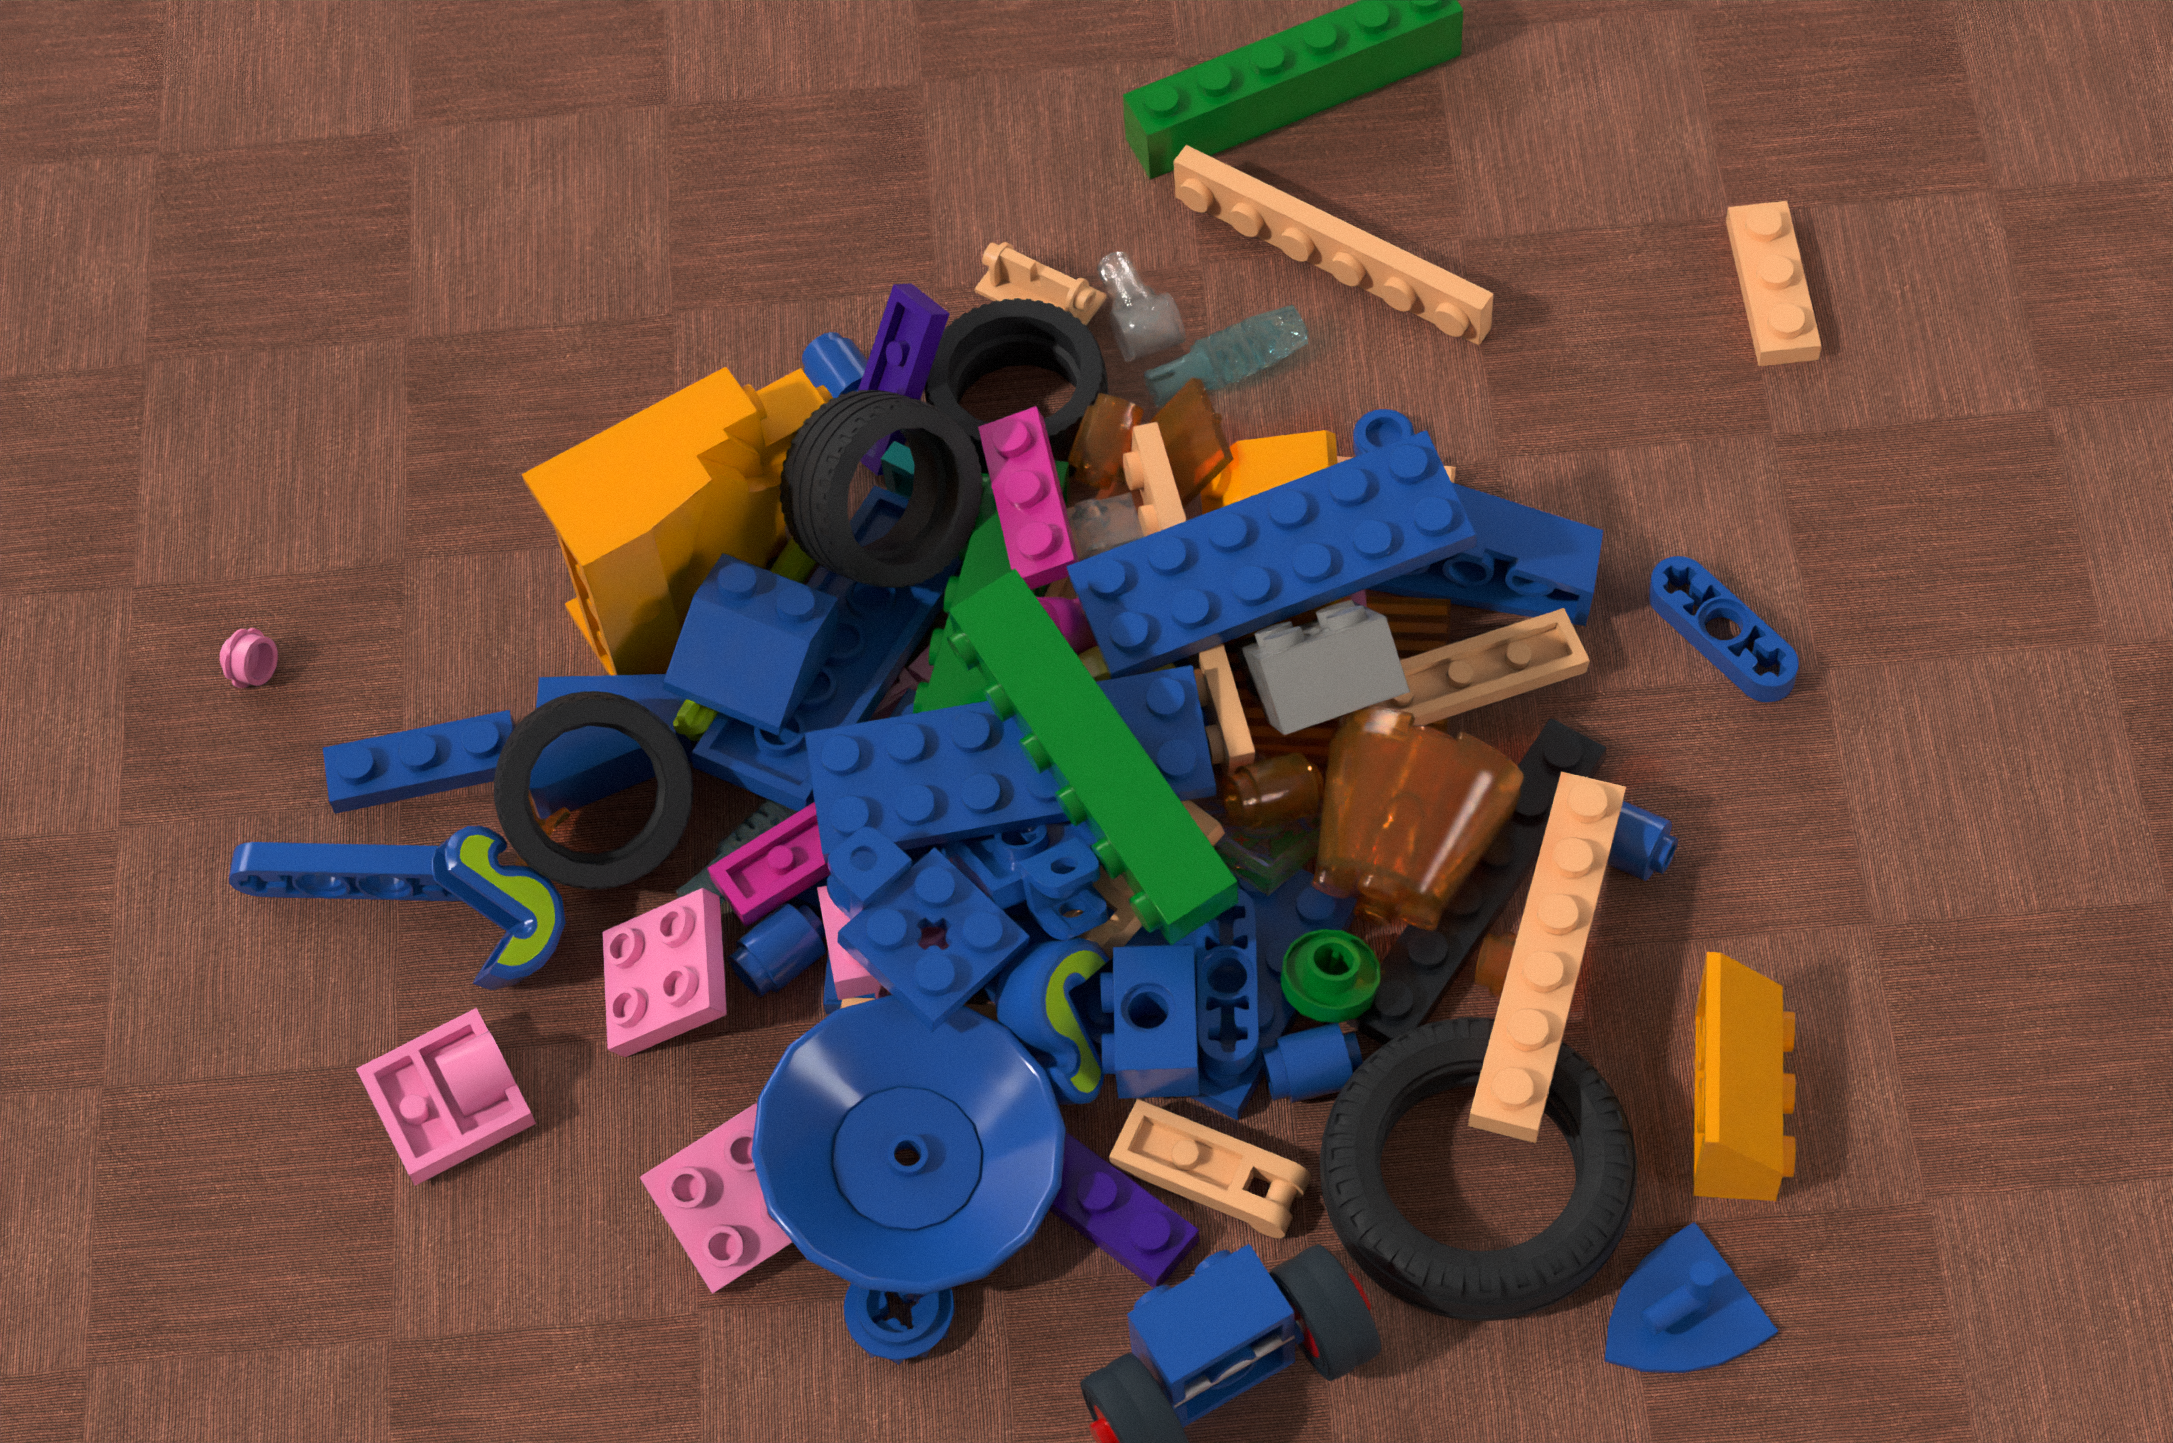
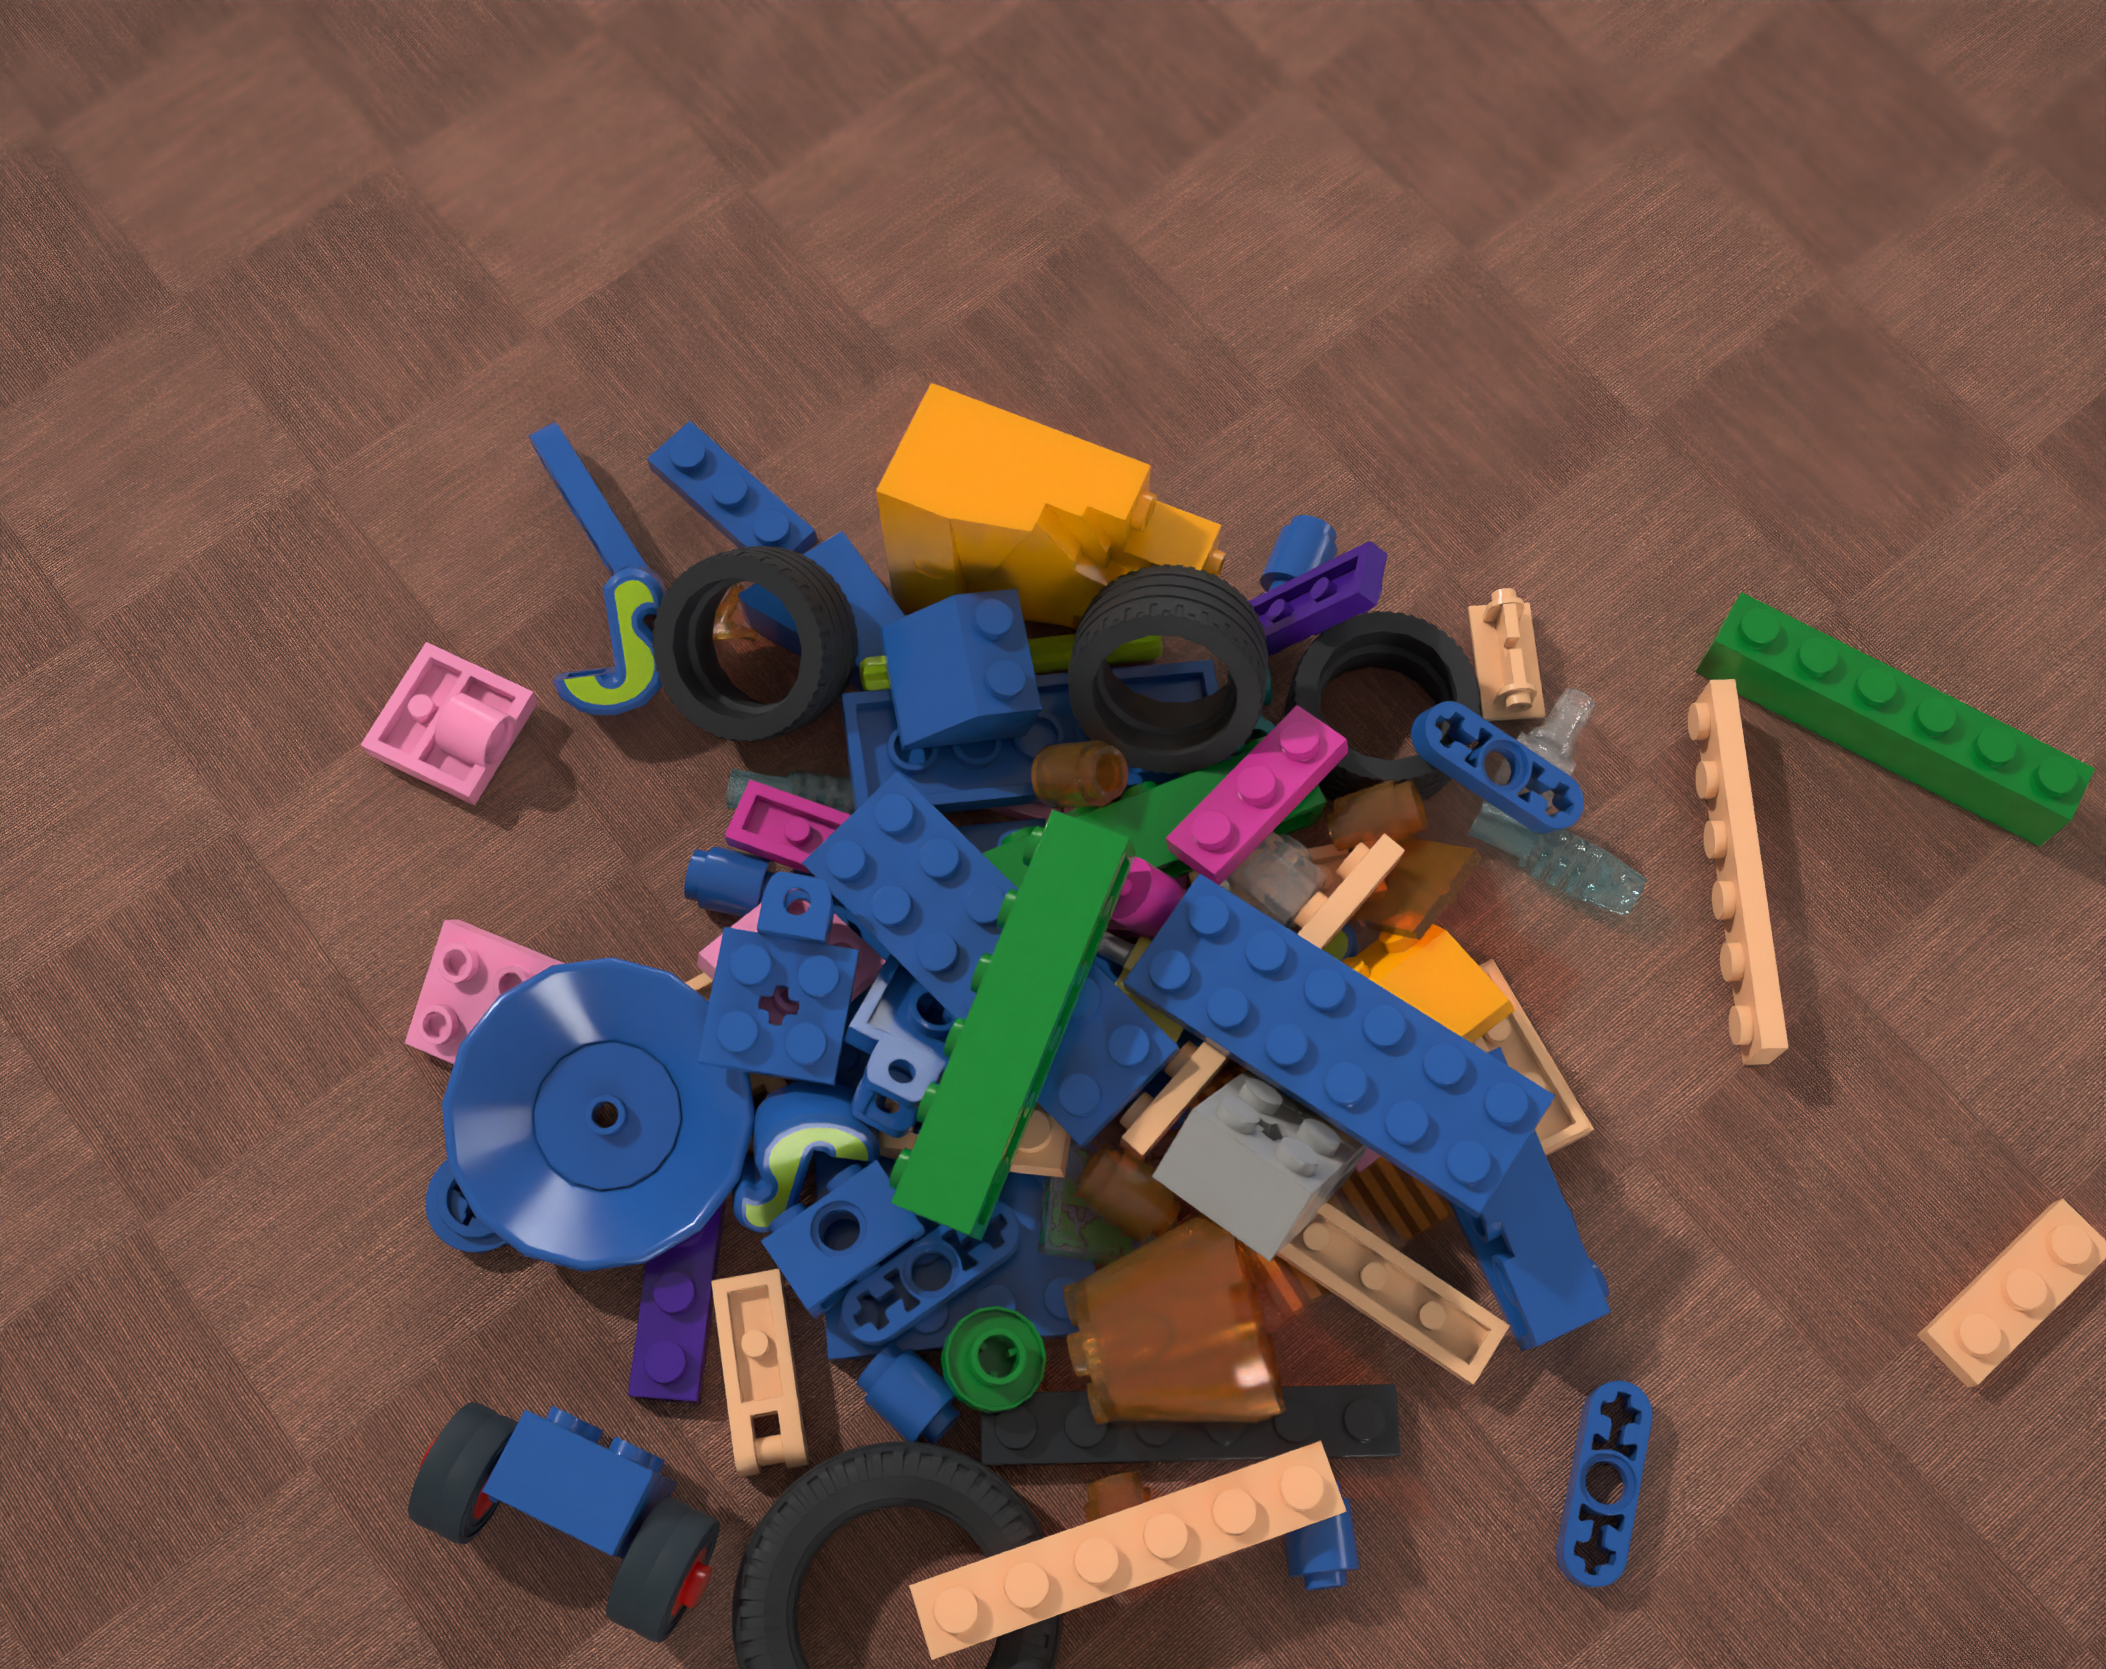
camera: 50 degrees right, 10 degrees up
bright pink plate [220,628,278,688] -> none
bright pink plate [603,888,727,1057] -> none
blue tile [1353,409,1415,456] -> none
none -> clear orange brick [1031,740,1128,809]
none -> blue beam [1411,701,1584,834]

